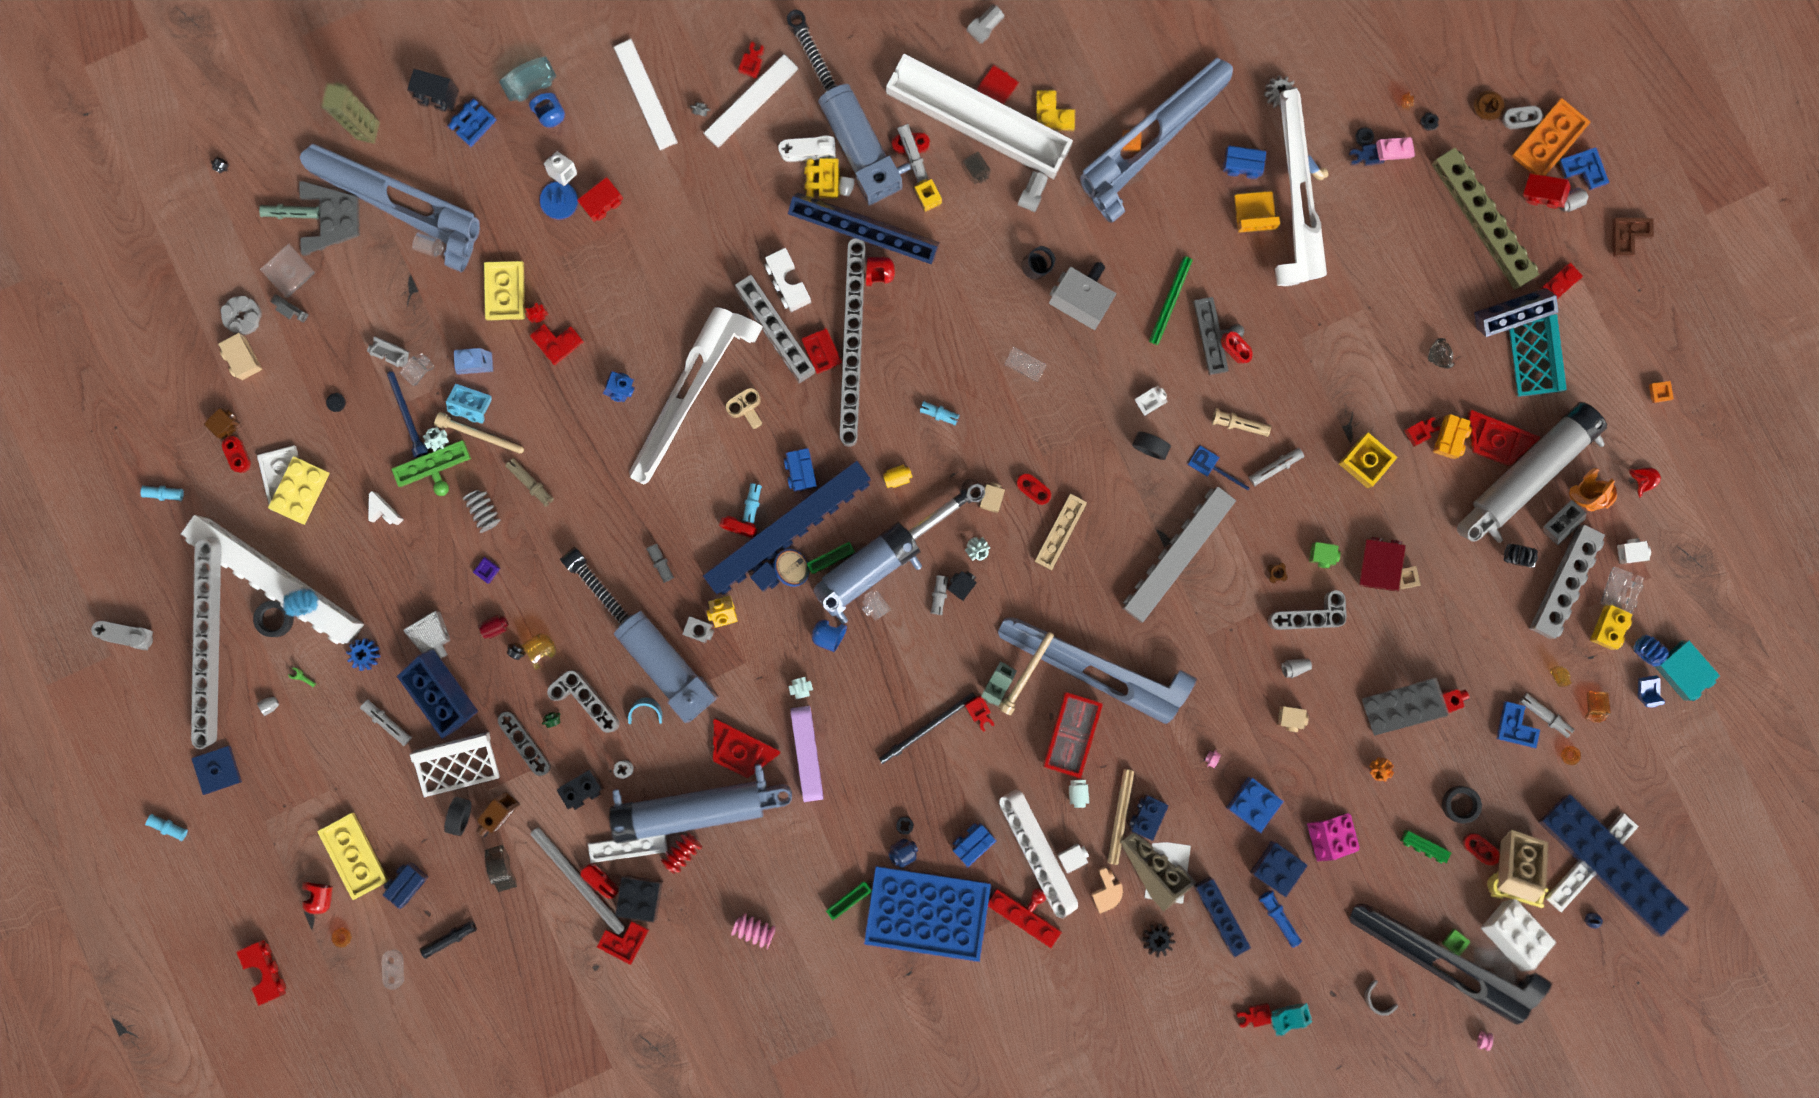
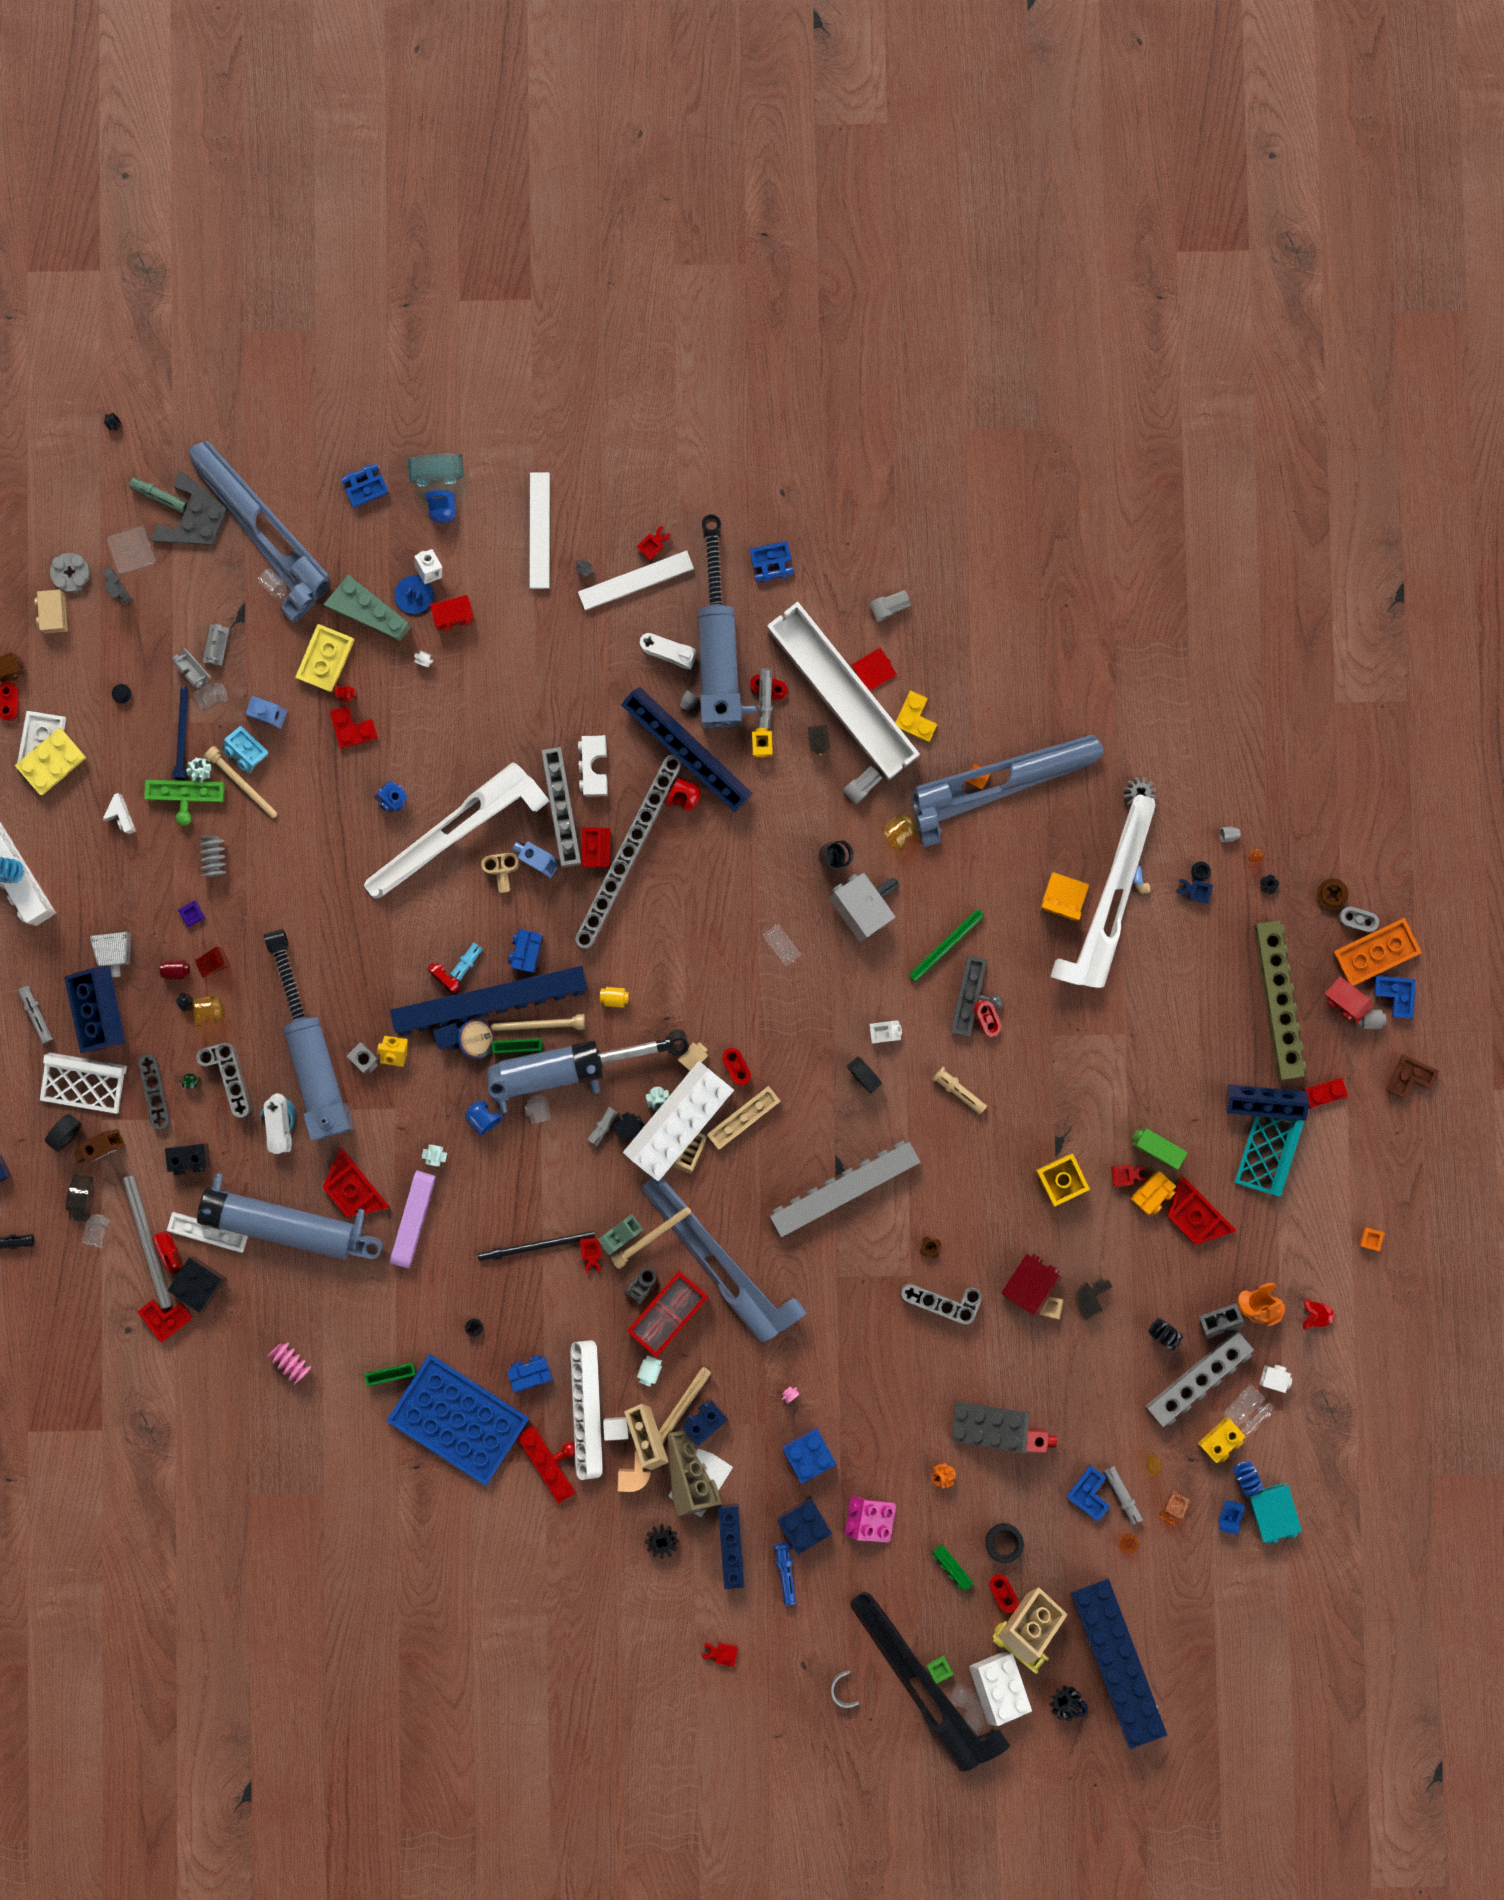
camera: 25 degrees right, 0 degrees up
olive brick [321,83,380,144] -> none
blue gear [346,638,381,671] -> none
black brick [407,69,459,112] -> none
dark tan pin [505,458,554,507] -> none
light grey bush [613,760,634,778] -> none
dark grey pin [646,544,675,583] -> none
red piece [660,832,702,875] -> none
yellow plate [804,159,839,198] -> none
dark blue head [888,838,918,867] -> none
medium azure pin [920,401,960,426] -> none
piece [1188,446,1250,490] -> none
blue brick [1223,146,1266,179] -> none
light grey pin [1249,447,1304,487] -> none
teal brick [1271,1003,1312,1036] -> none
tan brick [1277,706,1309,732] -> none
light grey cone [1281,659,1312,679] -> none
bright green brick [1309,542,1341,569] -> none
bright pink plate [1376,138,1415,160] -> none
clear smoke piece [1428,338,1455,369] -> none
light grey piece [1457,402,1607,543] -> none
bright pink bush [1477,1031,1493,1051] -> none
white tile [1545,813,1639,912] -> none
none -> clear bracket [82,1214,111,1248]
none -> clear red slope [195,947,231,978]
none -> light grey hinge [203,624,230,666]
none -> white piece [264,1093,292,1154]
none -> sand green wedge [324,575,411,642]
none -> white plate [414,651,433,667]
none -> tan piece [491,1014,585,1031]
none -> medium blue torso [512,841,560,879]
none -> white brick [623,1061,734,1182]
none -> dark grey piece [624,1267,658,1305]
none -> tan brick [624,1404,669,1470]
none -> tan slope [673,1133,708,1174]
none -> blue plate [750,541,795,582]
none -> clear yellow helmet [882,814,918,852]
none -> black gear [1049,1686,1084,1721]
none -> clear smoke brick [1075,1278,1113,1320]
none -> bright green brick [1131,1128,1188,1170]
none -> light grey hose [1219,826,1241,843]

